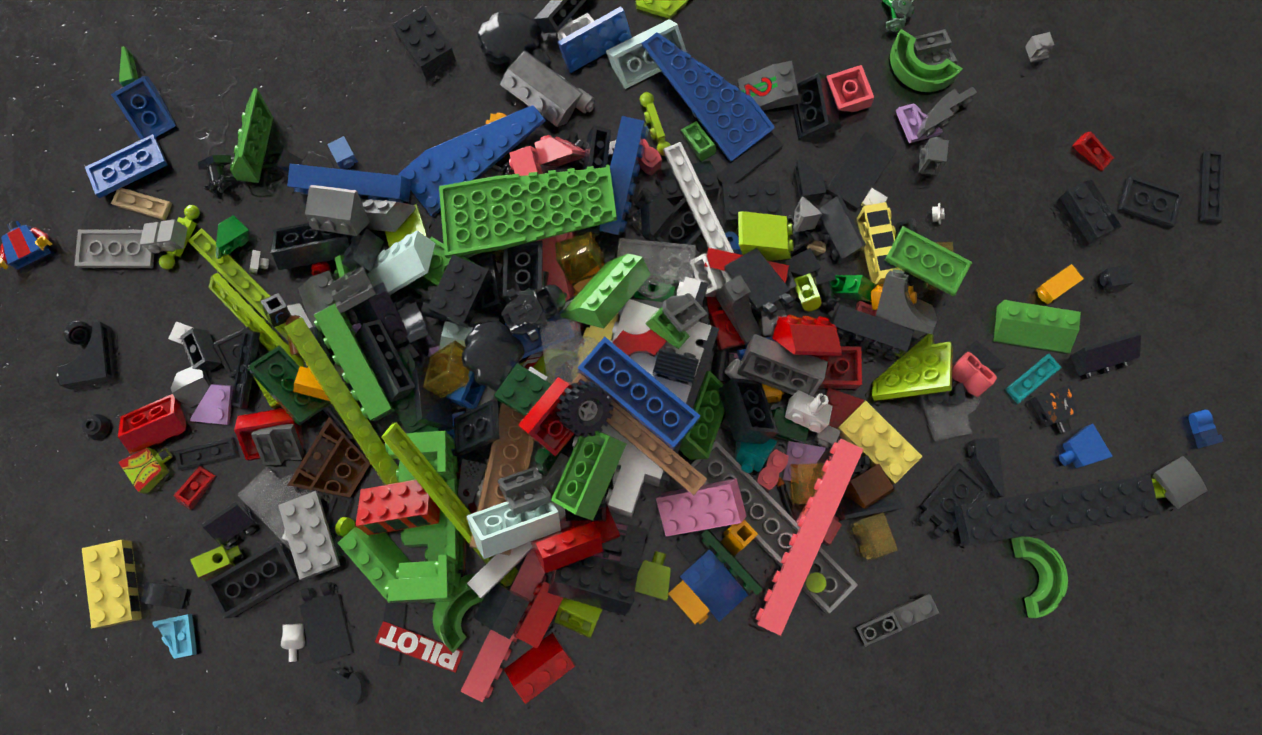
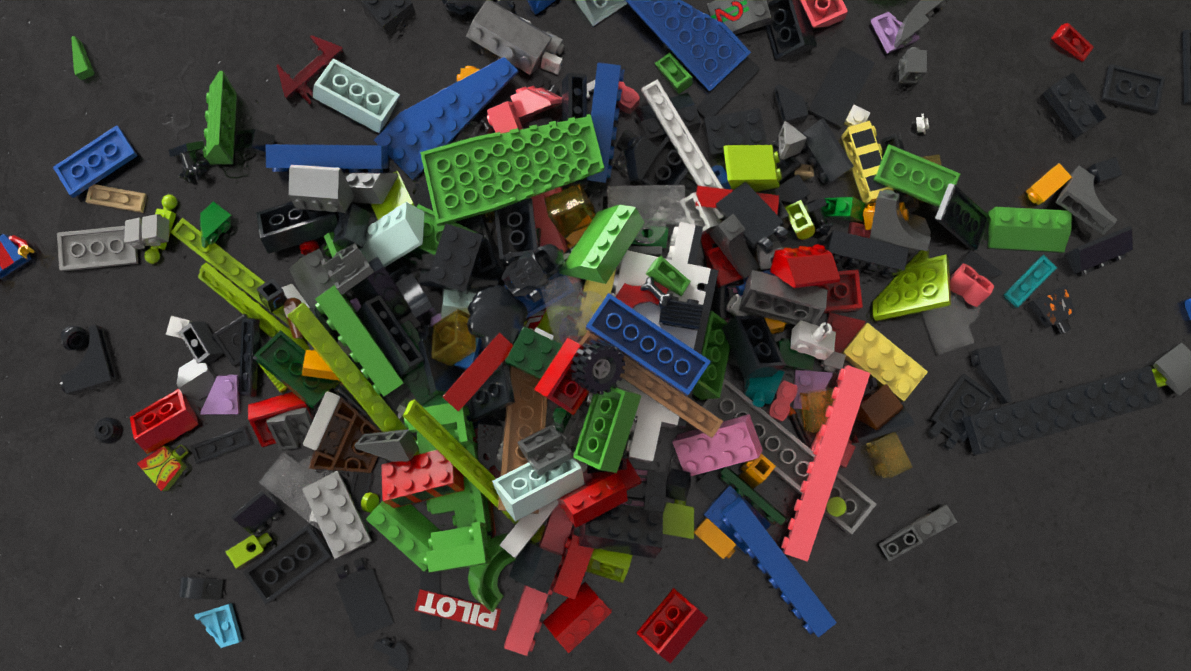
camera: 10 degrees left, 5 degrees up
light yellow brick [82,540,142,628] -> none
blue slope [111,76,176,140] -> none
red slope [174,466,216,510] -> none
white tile [249,250,269,274] -> none
white piece [281,624,305,662] -> none
medium blue brick [327,136,358,169] -> none
lime plate [640,92,671,156] -> none
dark grey slope [662,293,708,332] -> none
black leg [925,383,965,408] -> none
bright green brick [1011,537,1068,618] -> none
blue torso [1059,424,1112,468] -> none
none -> dark red hose [276,35,343,105]
none -> white slope [303,391,340,450]
none -> light aqua slope [313,59,400,133]
none -> dark grey slope [354,429,419,462]
none -> red sticker [443,332,513,412]
none -> white plate [541,52,562,75]
none -> red slope [636,588,708,664]
none -> black piece [640,277,673,308]
none -> black brick [666,468,691,502]
none -> blue brick [721,497,837,638]
none -> black tile [935,184,990,251]
none -> dark grey arch [1056,166,1117,235]

